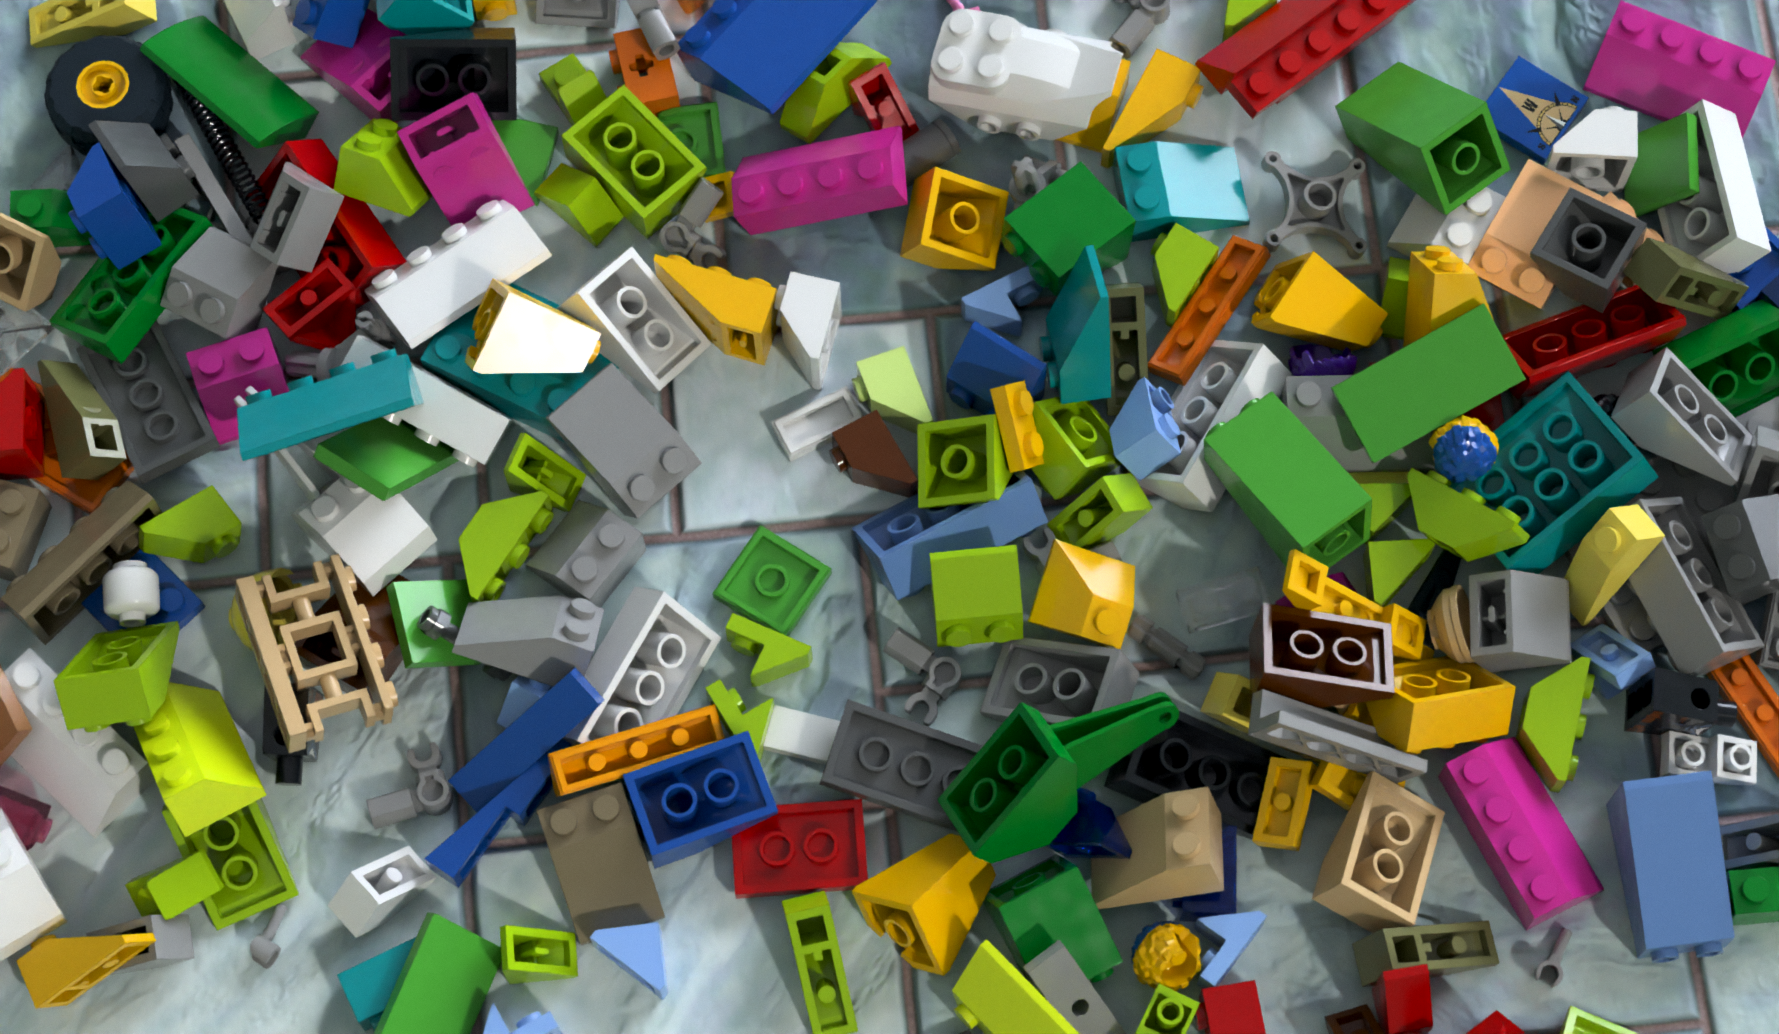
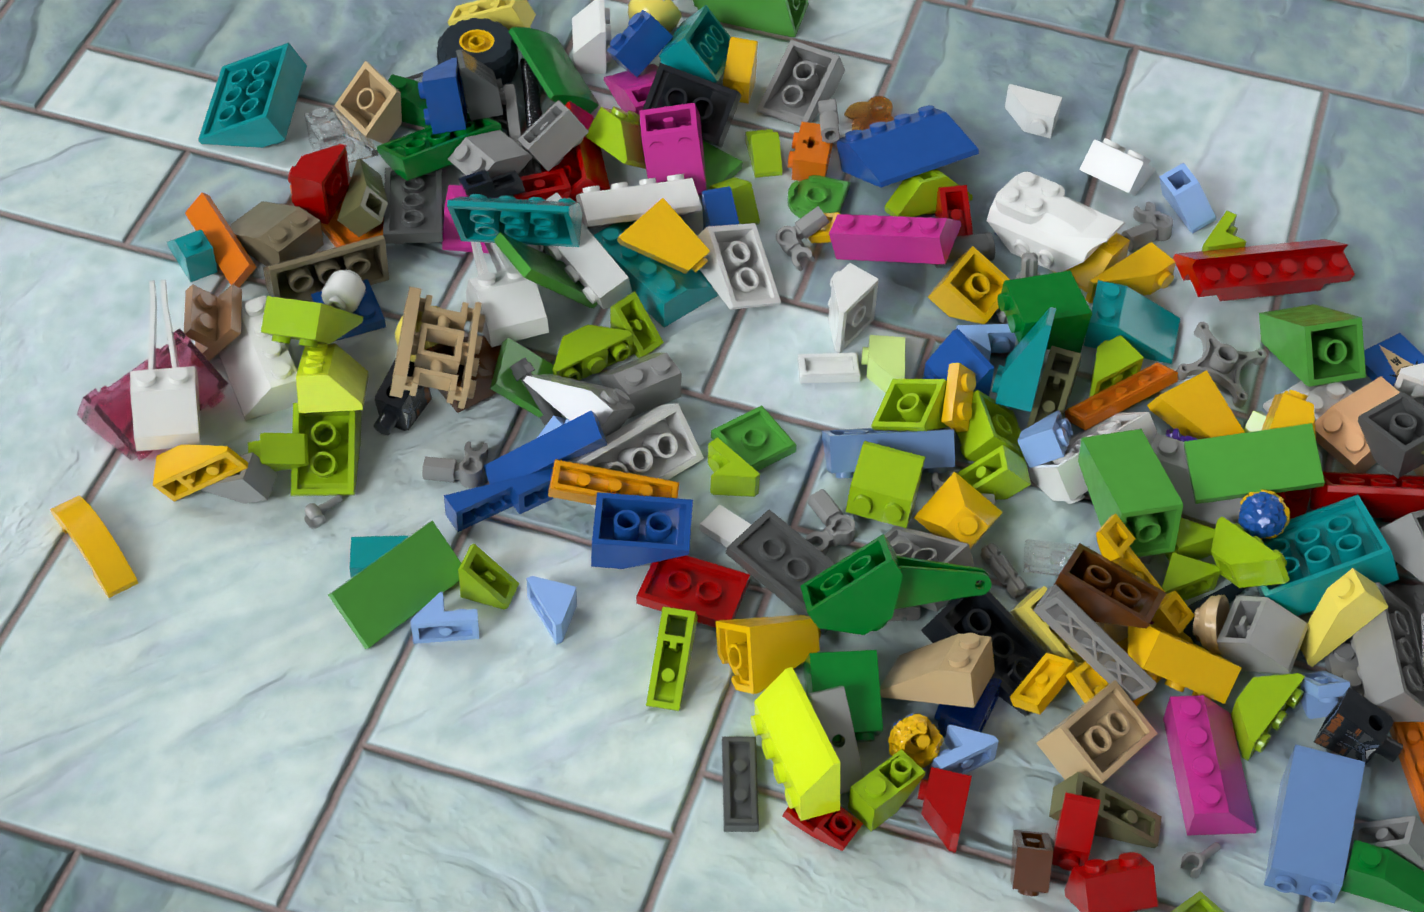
camera: 20 degrees right, 20 degrees down
lime slope [139,485,242,563] -> none
white slope [328,845,437,938] -> none
dark tan slope [537,782,665,946] -> none
light grey slope [546,363,702,518] -> none
lime slope [561,84,707,239] -> none
yellow slope [653,254,778,366] -> none
lime slope [705,679,774,763] -> none
reddish brown slope [829,410,918,498] -> none
clear blue slope [1046,788,1132,859] -> none
white slope [1660,731,1757,786] -> none
none -> black slope [458,169,525,198]
none -> blue slope [702,186,739,230]

